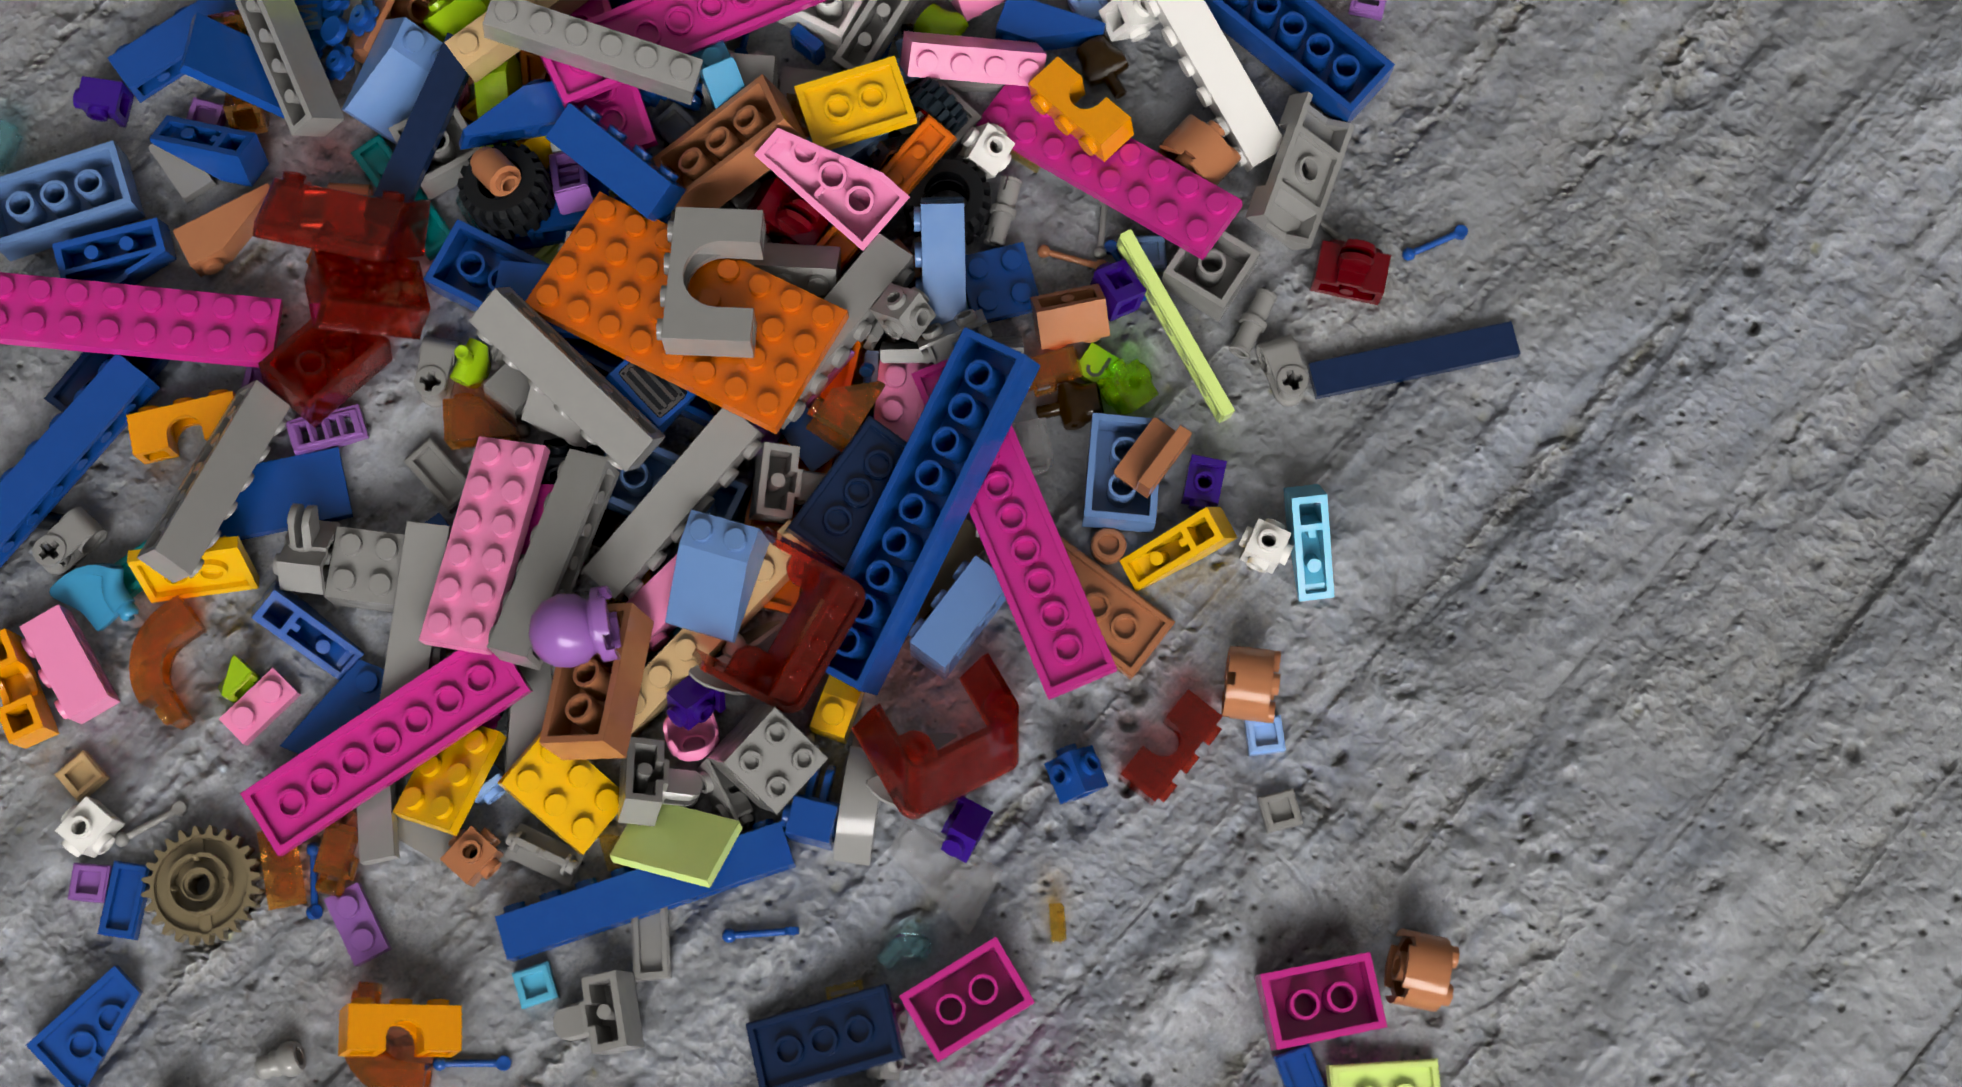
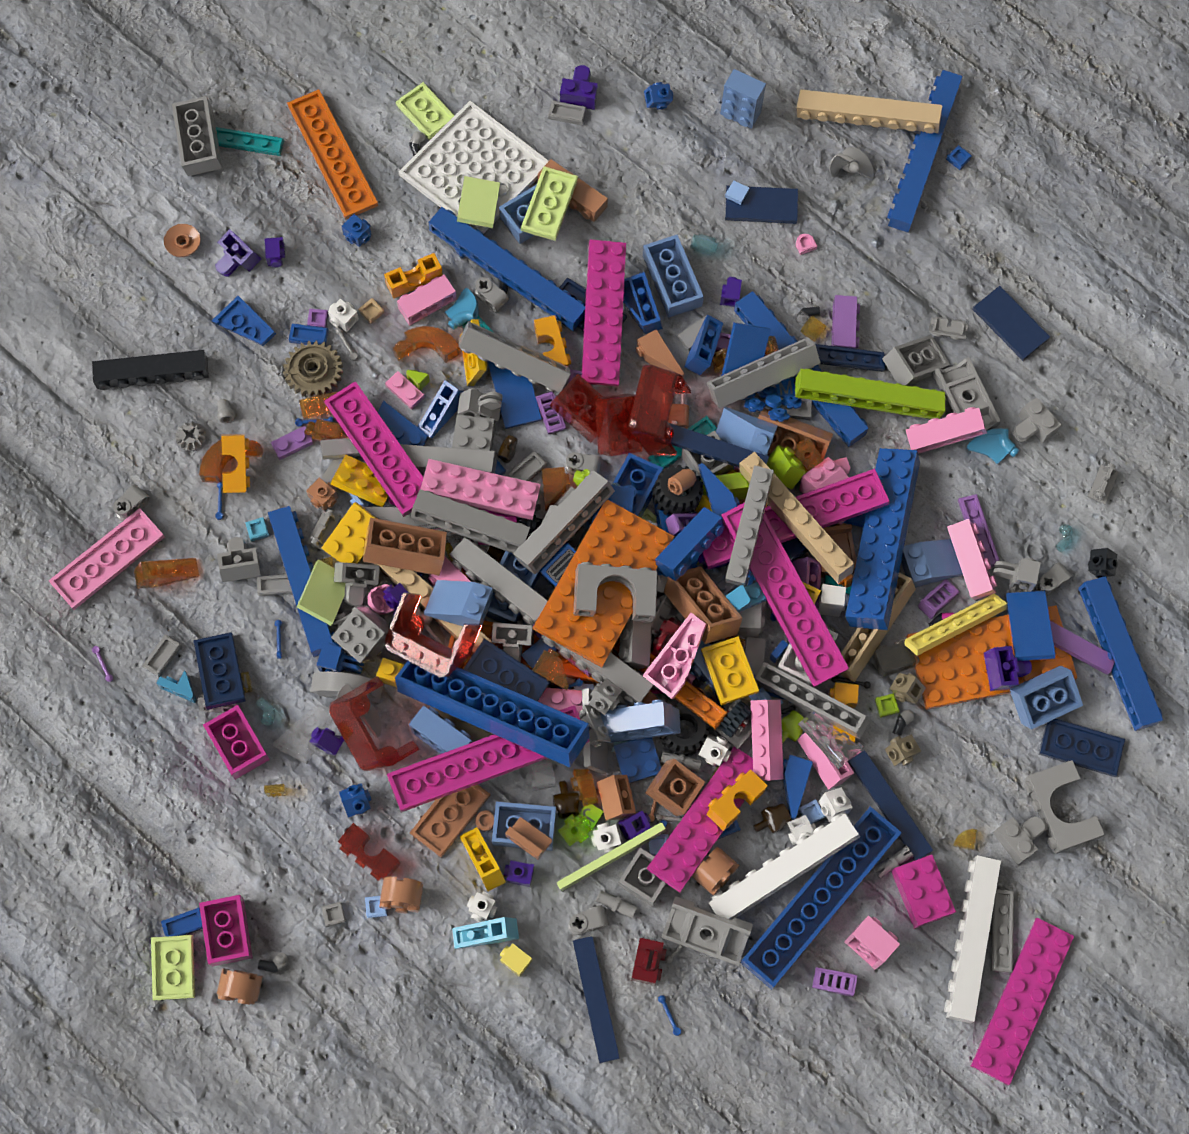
camera: 90 degrees right, 5 degrees down
medium lavender tile [528,585,621,668] -> none
none -> arm [258,953,288,973]
none -> dark brown piece [498,435,518,463]
none -> light yellow brick [500,943,532,977]
none -> white brick [591,822,624,853]
none -> nougat brick [645,758,705,816]

